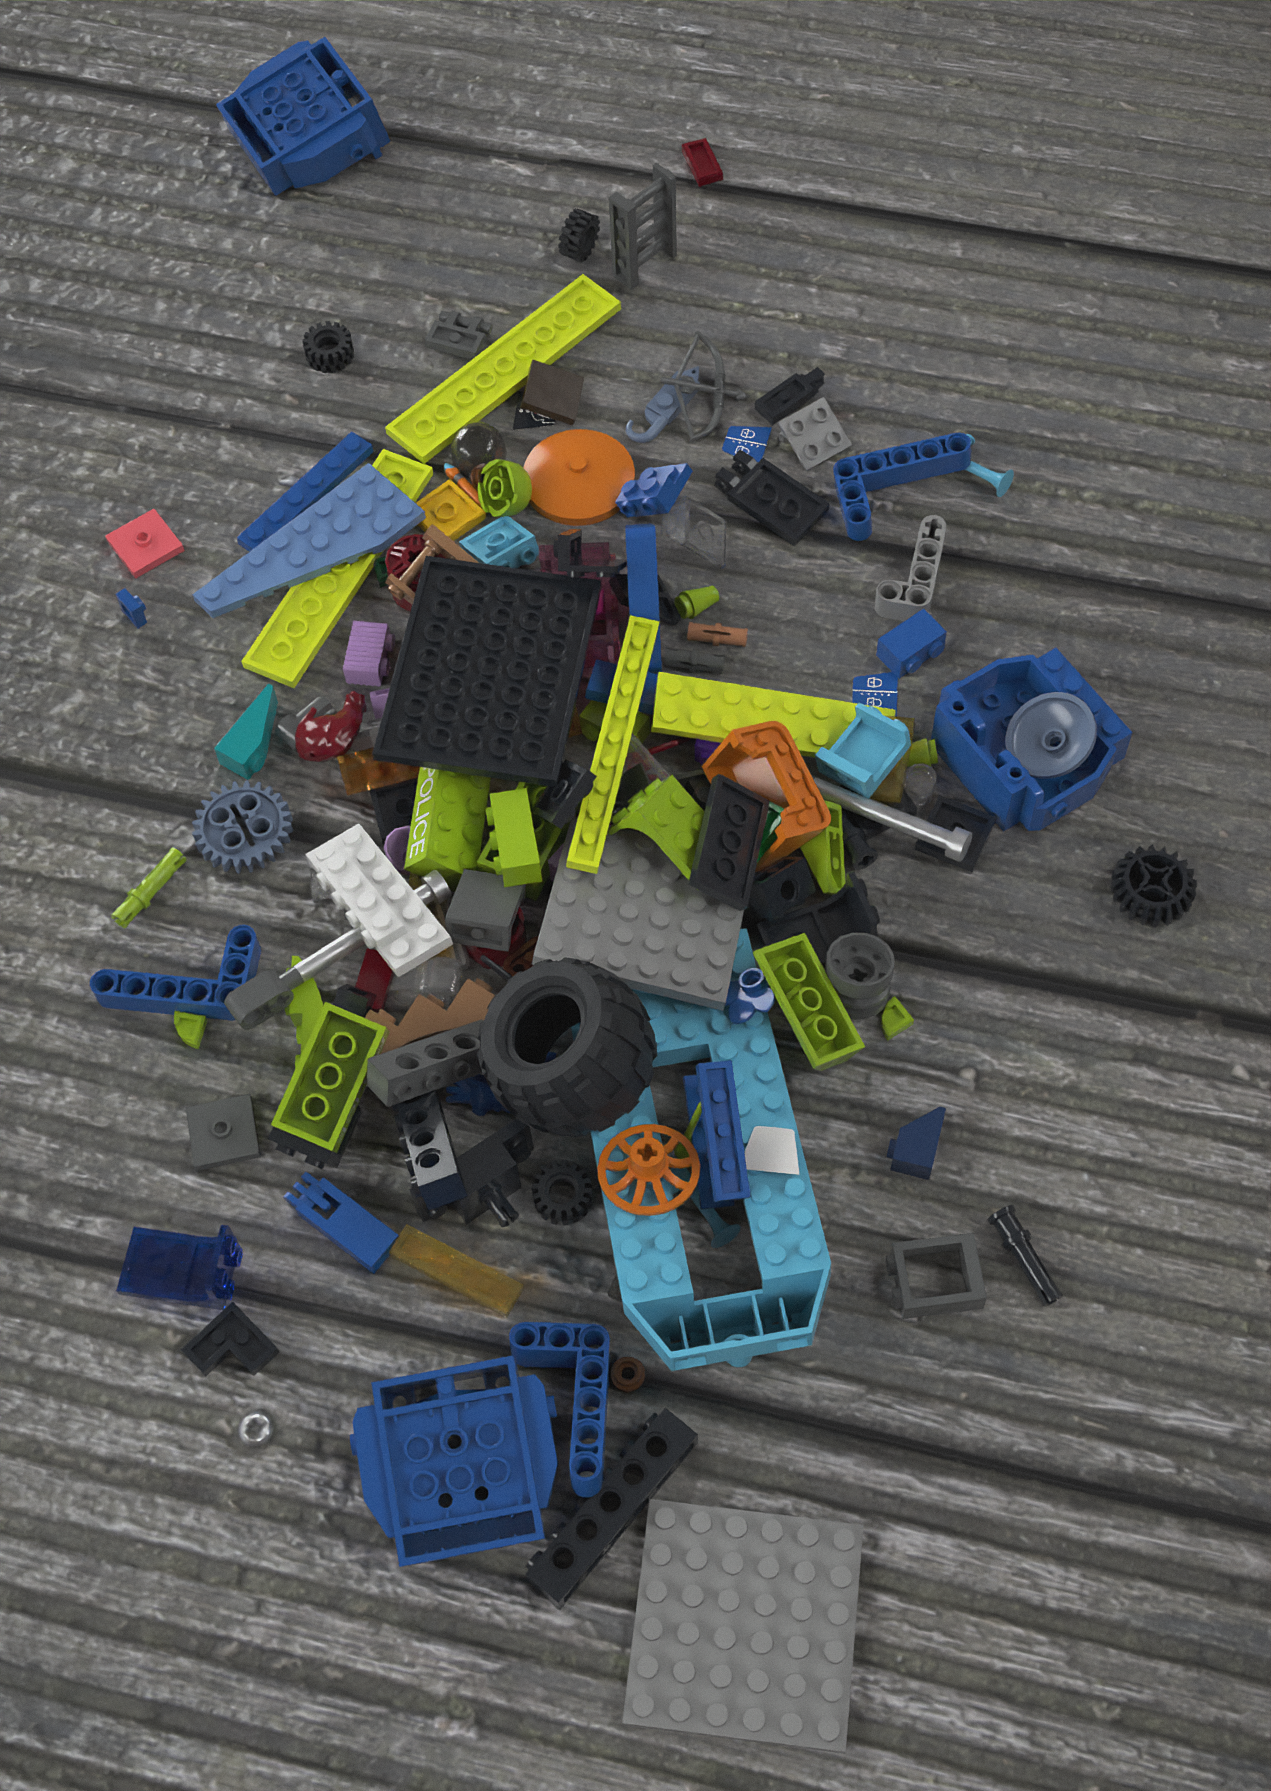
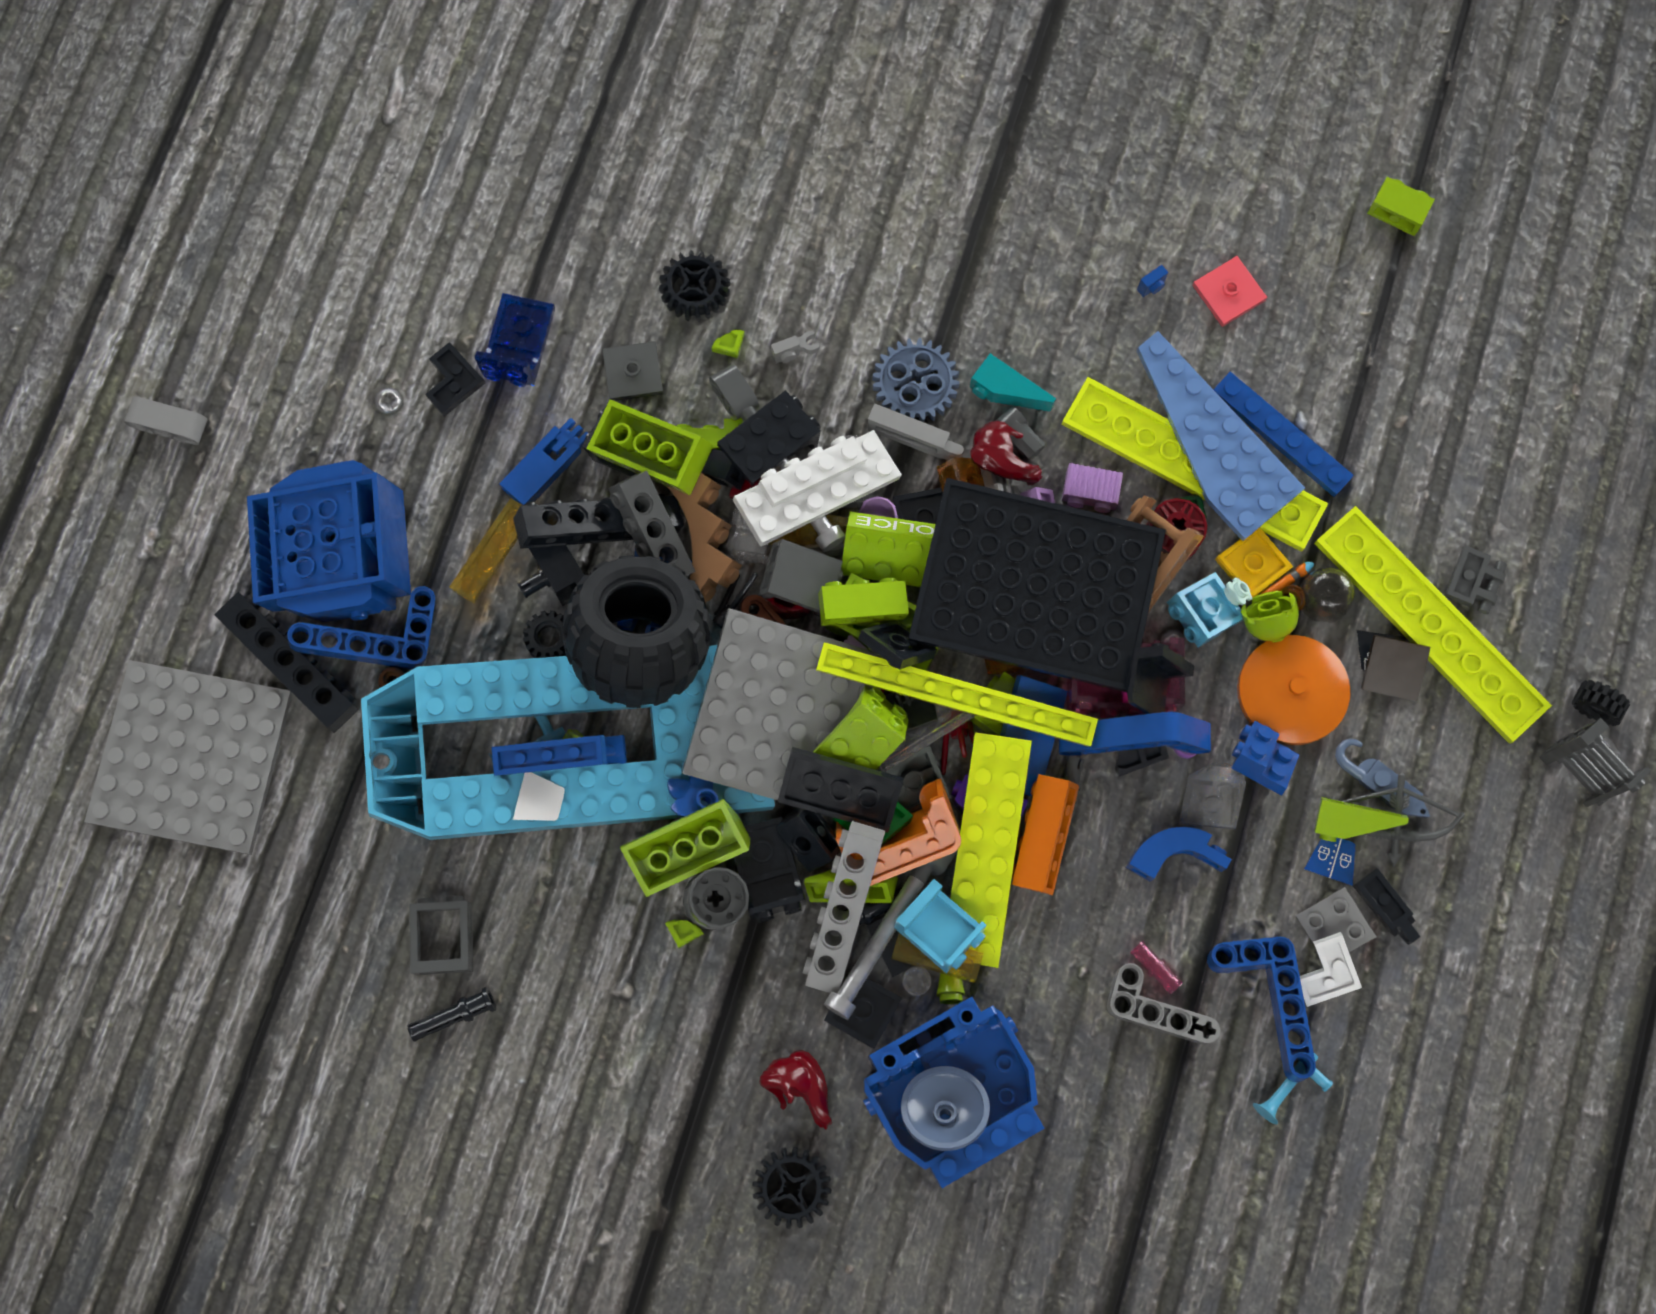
camera: 90 degrees right, 15 degrees up
blue beam [90,925,261,1021] -> none
lime pin [111,848,187,928] -> none
black tyre [302,321,354,373] -> none
orange wheel [597,1124,700,1216] -> none
lime cone [674,585,719,619] -> none
nougat pin [687,622,748,647] -> none
black tile [714,450,830,546] -> none
blue sticker [852,672,898,716] -> none
blue brick [876,608,947,679] -> none
dark blue slope [886,1107,946,1180] -> none
none -> light grey beam [124,397,208,445]
none -> black gear [659,250,731,322]
none -> black bracket [717,390,821,487]
none -> dark red piece [759,1050,833,1130]
none -> light grey plate [771,331,820,364]
none -> light grey brick [803,821,885,993]
none -> light grey hinge [867,403,964,463]
none -> orange brick [1012,774,1079,895]
none -> blue arch [1125,827,1232,882]
none -> clear pink pin [1130,941,1183,995]
none -> light aqua plate [1224,577,1252,606]
none -> white plate [1300,932,1362,1007]
none -> lime slope [1314,797,1409,842]
none -> lime brick [1367,177,1435,236]

